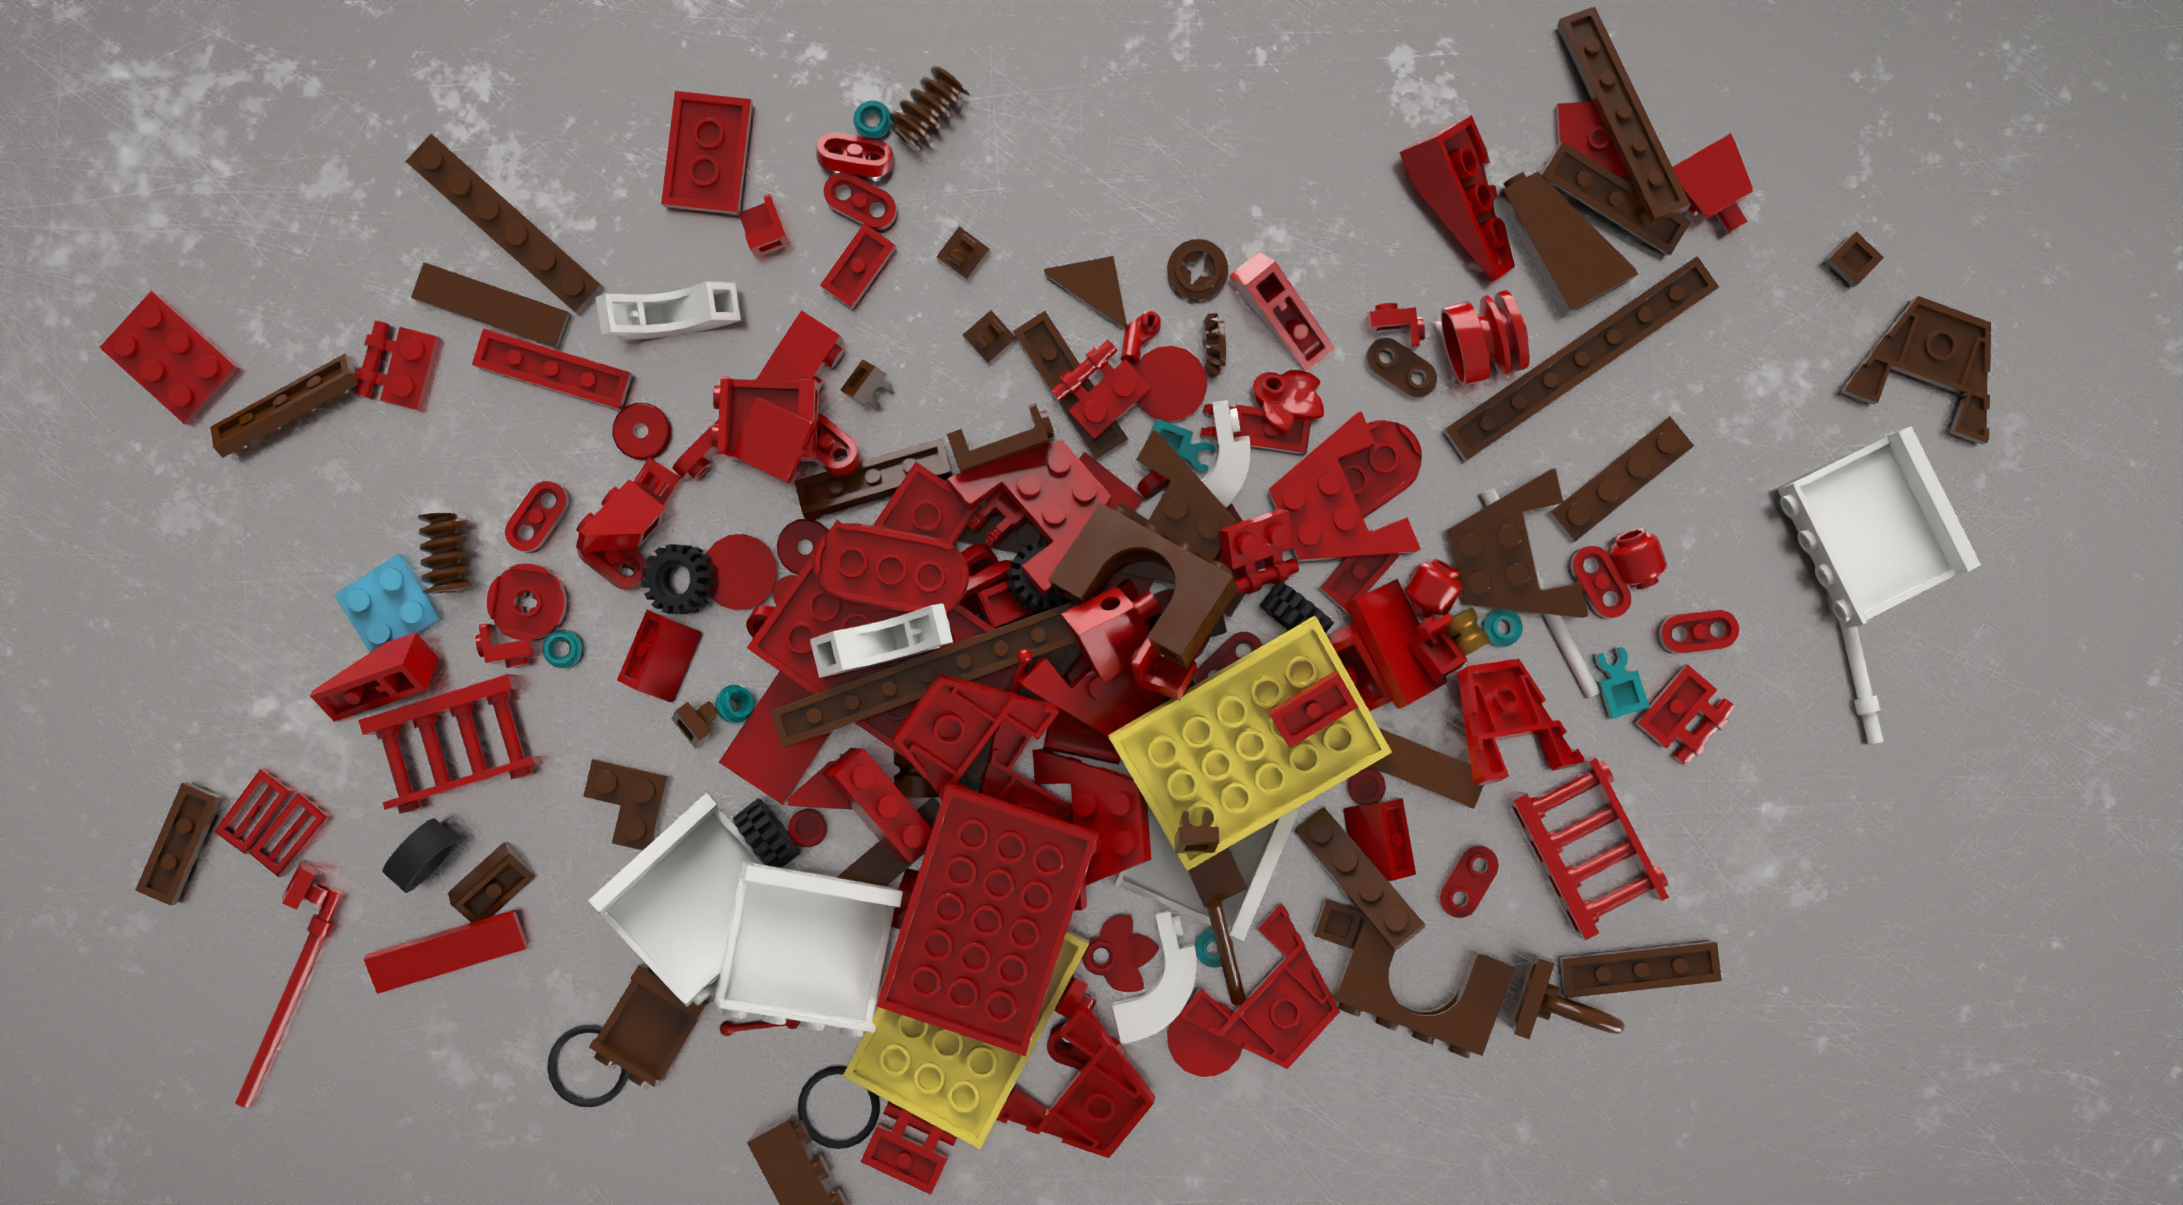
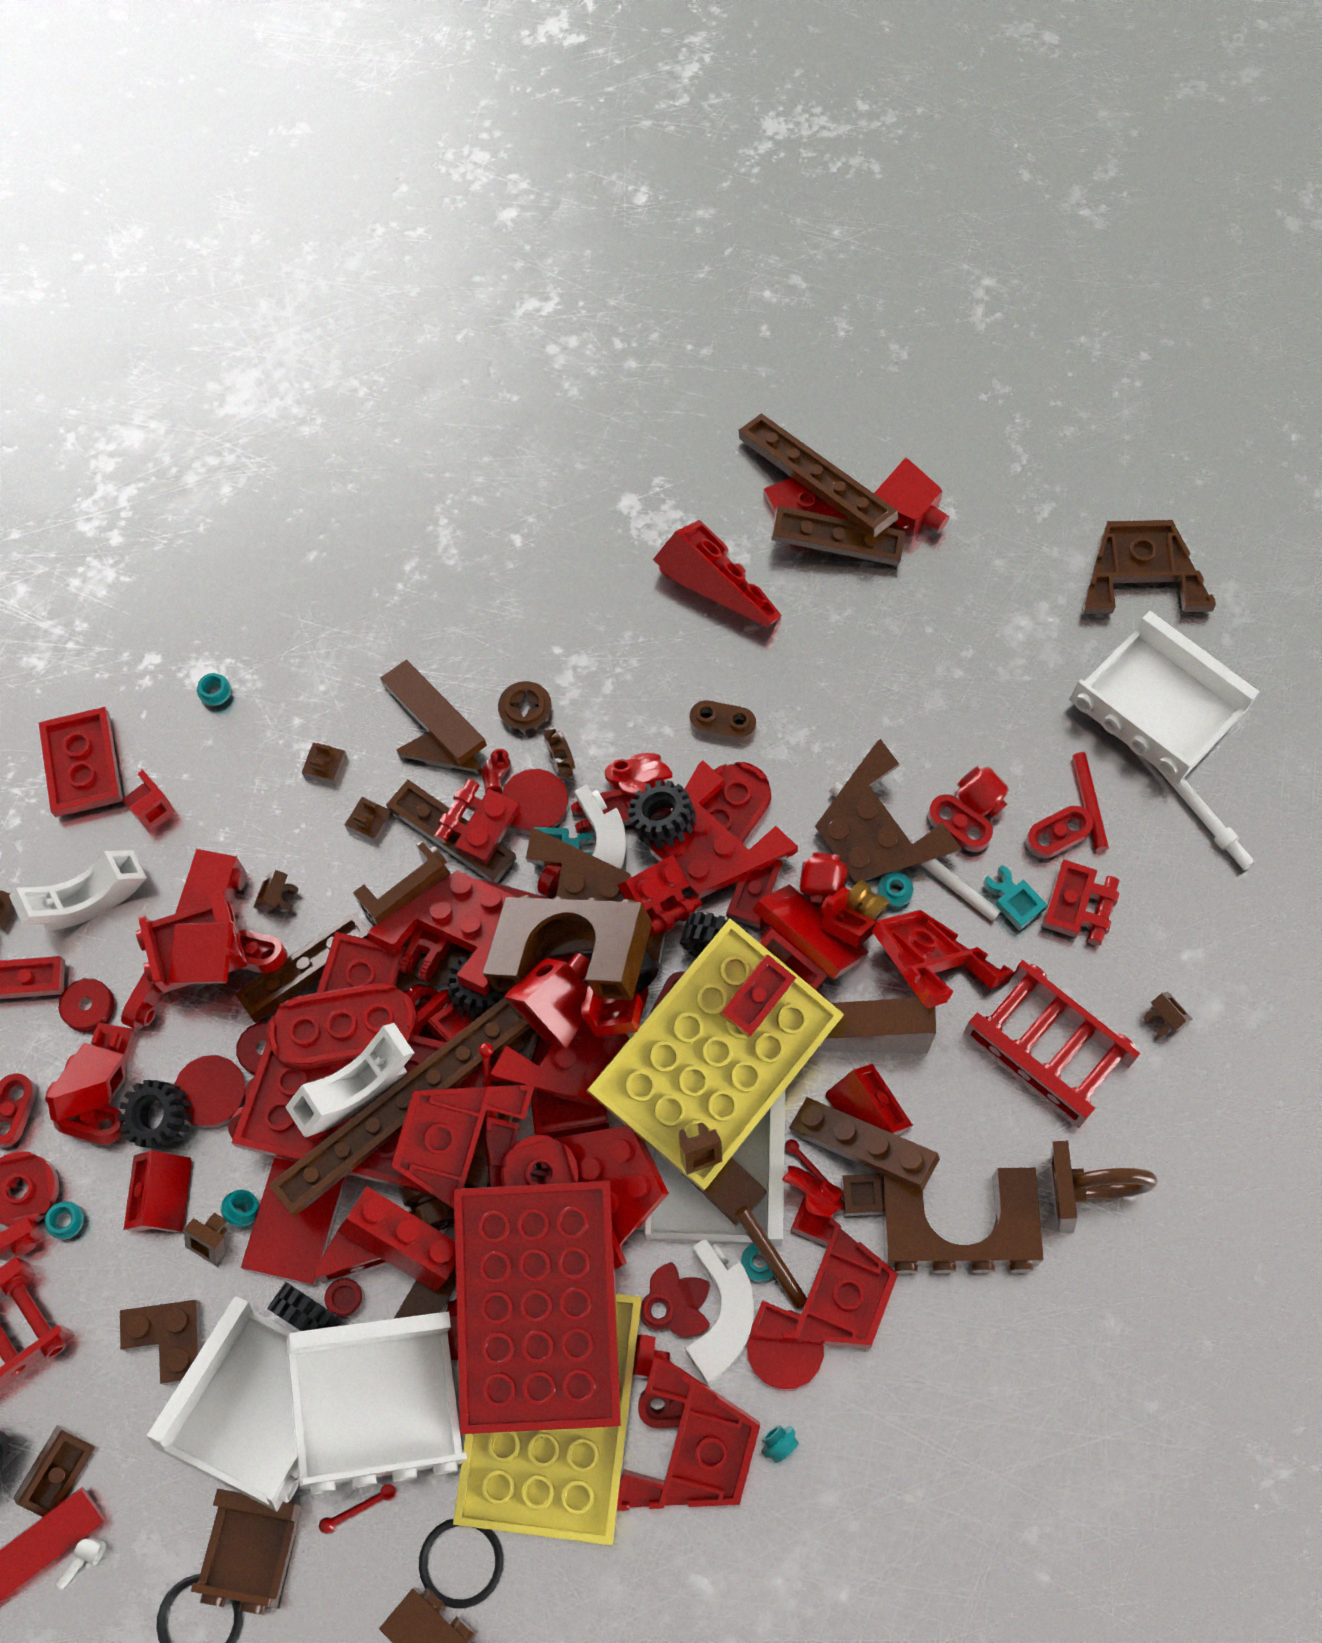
camera: 20 degrees left, 20 degrees down
red plate [816,133,893,178] -> none
red plate [820,223,897,310] -> none
red plate [823,172,897,230] -> none
red plate [861,1101,957,1195] -> none
reddish brown piece [889,66,970,153] -> none
red slope [1229,252,1335,372] -> none
red tile [1346,767,1386,805] -> none
red bracket [1366,303,1425,351] -> none
red plate [1438,845,1499,918] -> none
red wheel [1441,290,1530,386] -> none
reddish brown plate [1443,256,1719,462] -> none
reddish brown slope [1498,171,1638,317] -> none
reddish brown plate [1548,416,1694,543] -> none
reddish brown plate [1560,941,1722,998] -> none
reddish brown plate [1826,231,1884,287] -> none
none -> white hand [56,1537,107,1590]
none -> reddish brown tile [380,659,487,765]
none -> red plate [501,1135,579,1186]
none -> black tyre [628,780,696,848]
none -> teal plate [761,1425,799,1463]
none -> red plate [782,1165,844,1218]
none -> red hinge [785,1139,843,1198]
none -> red bar [1072,752,1109,852]
none -> reddish brown tile [1144,992,1193,1037]

